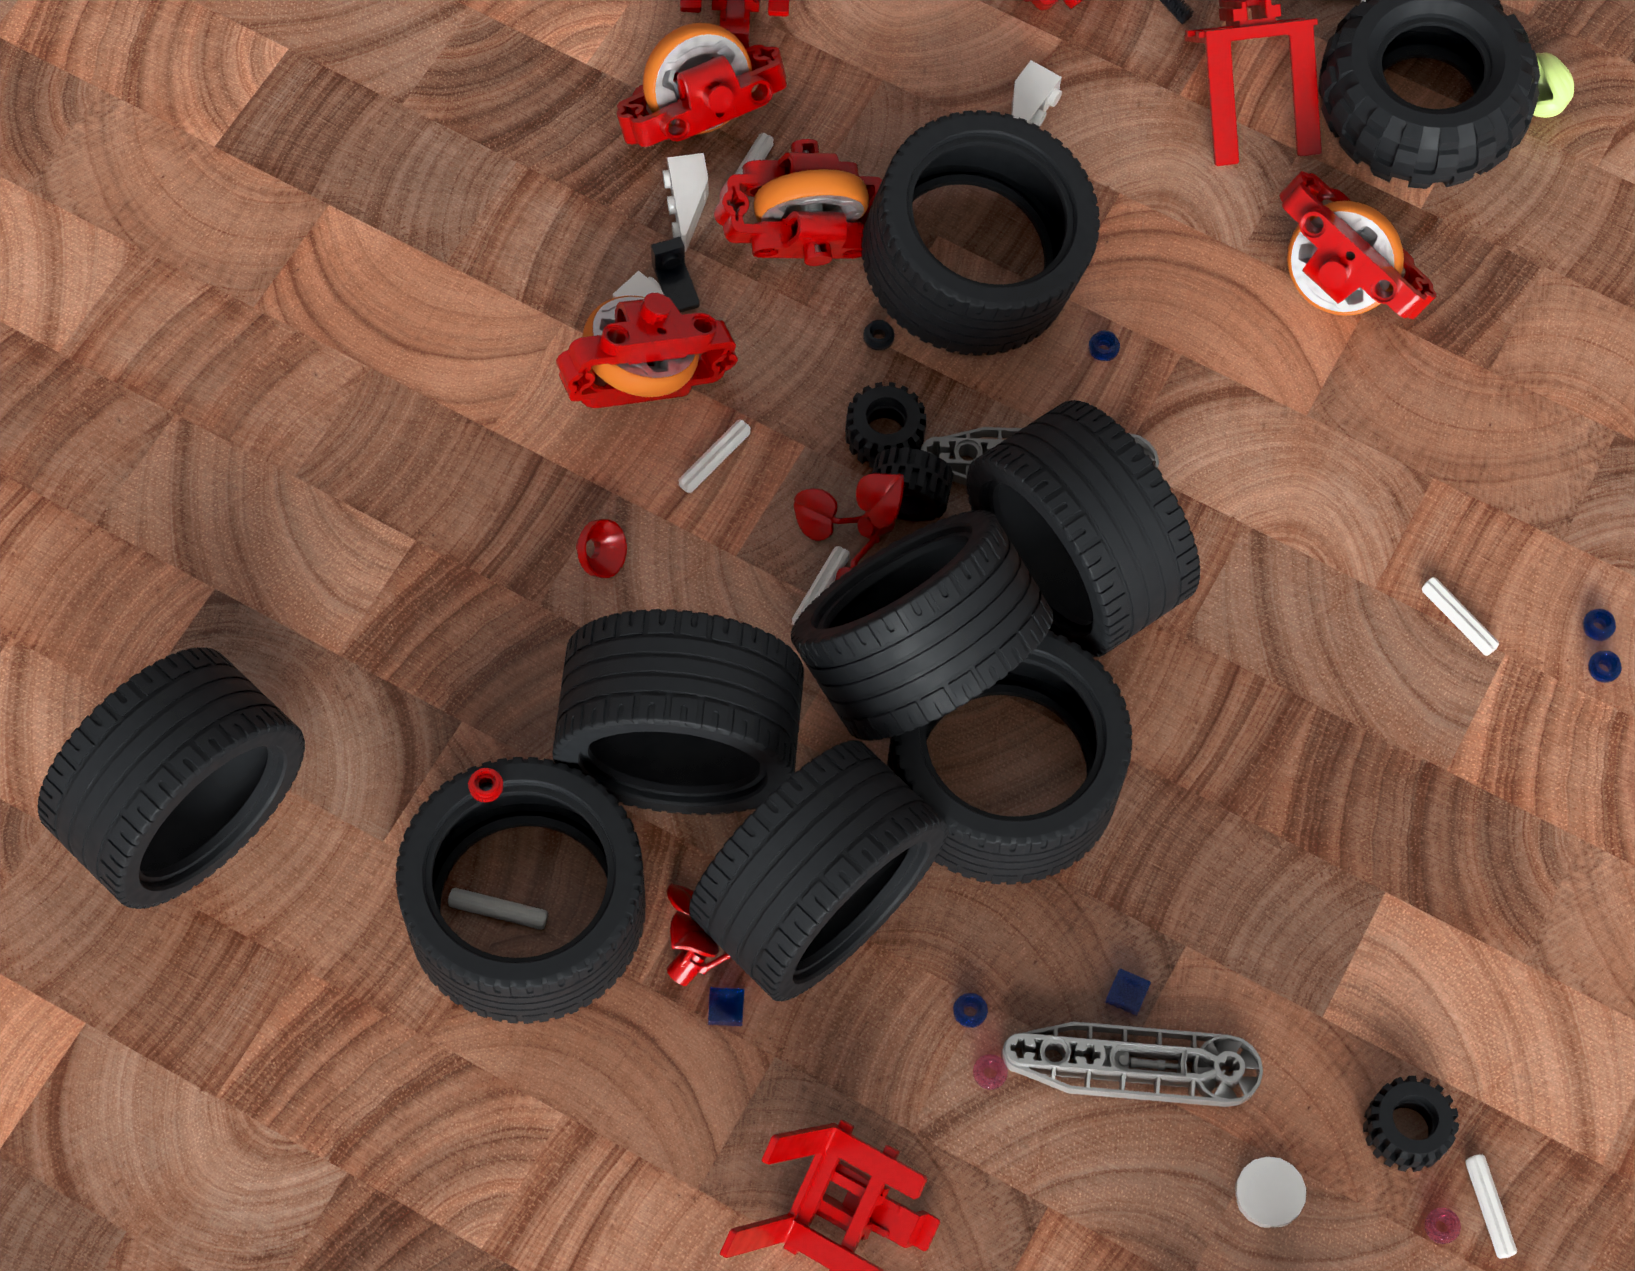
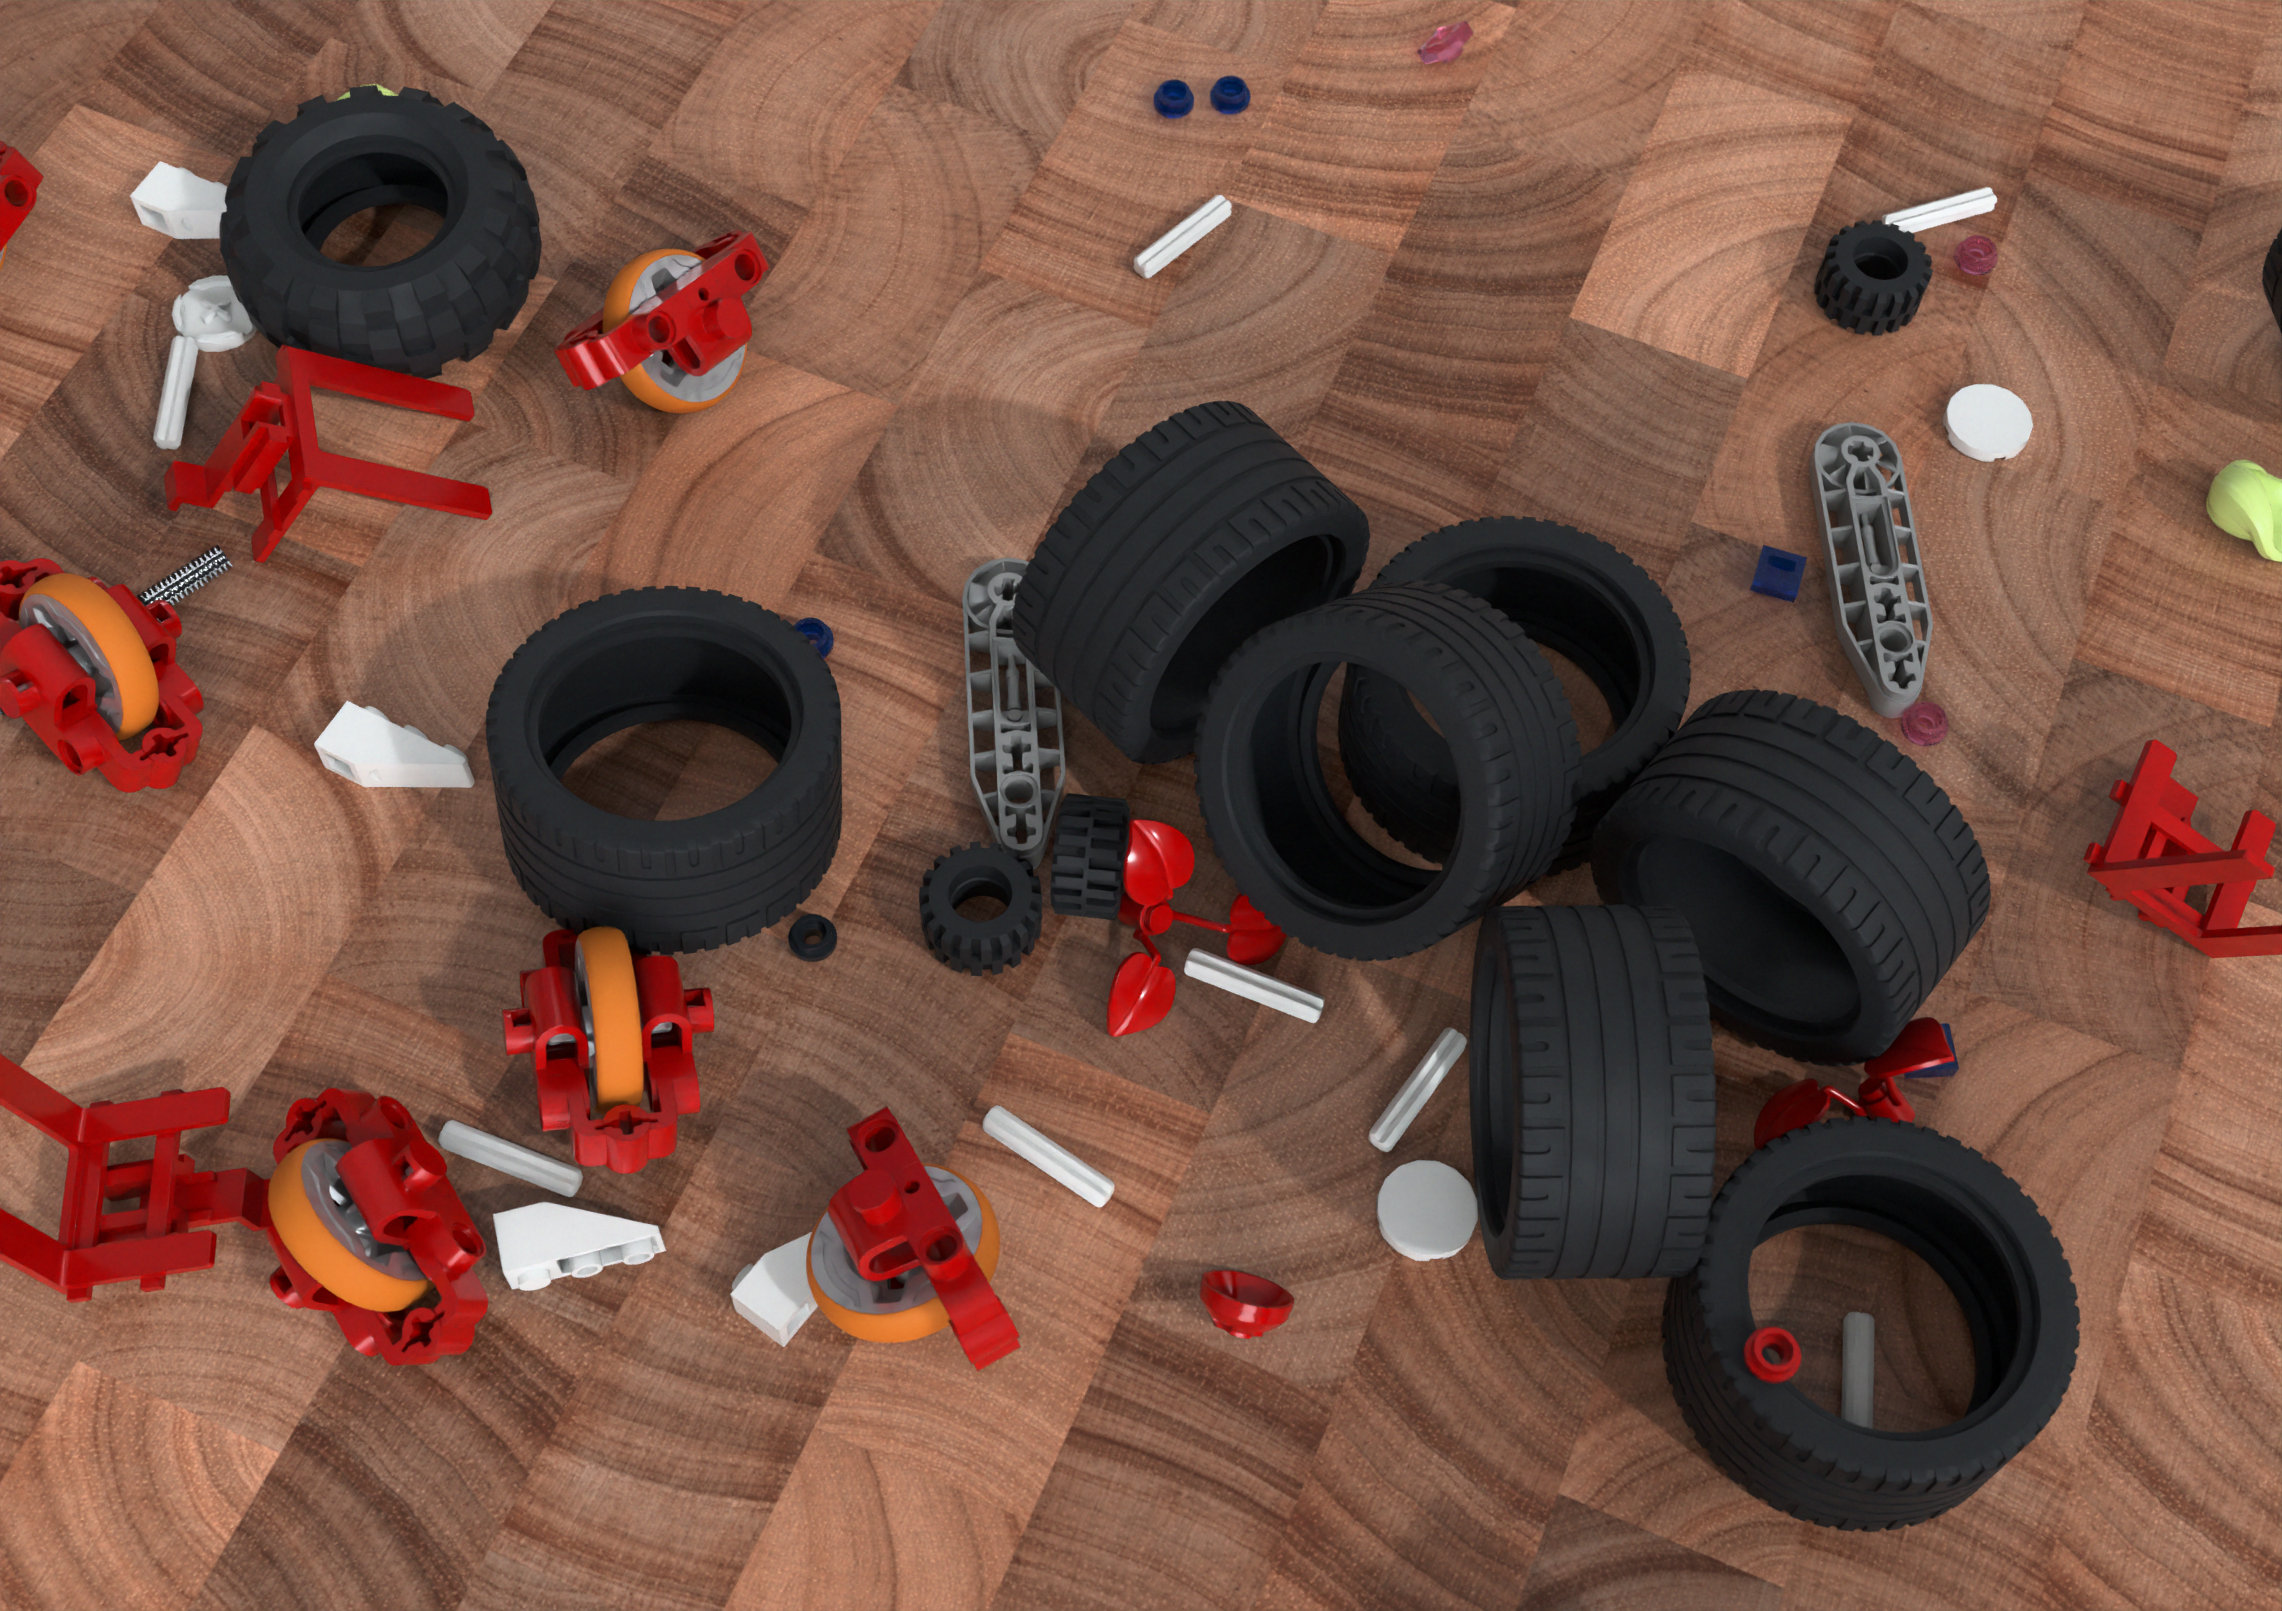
camera: 95 degrees left, 5 degrees down
black bracket [651,236,700,313] -> none

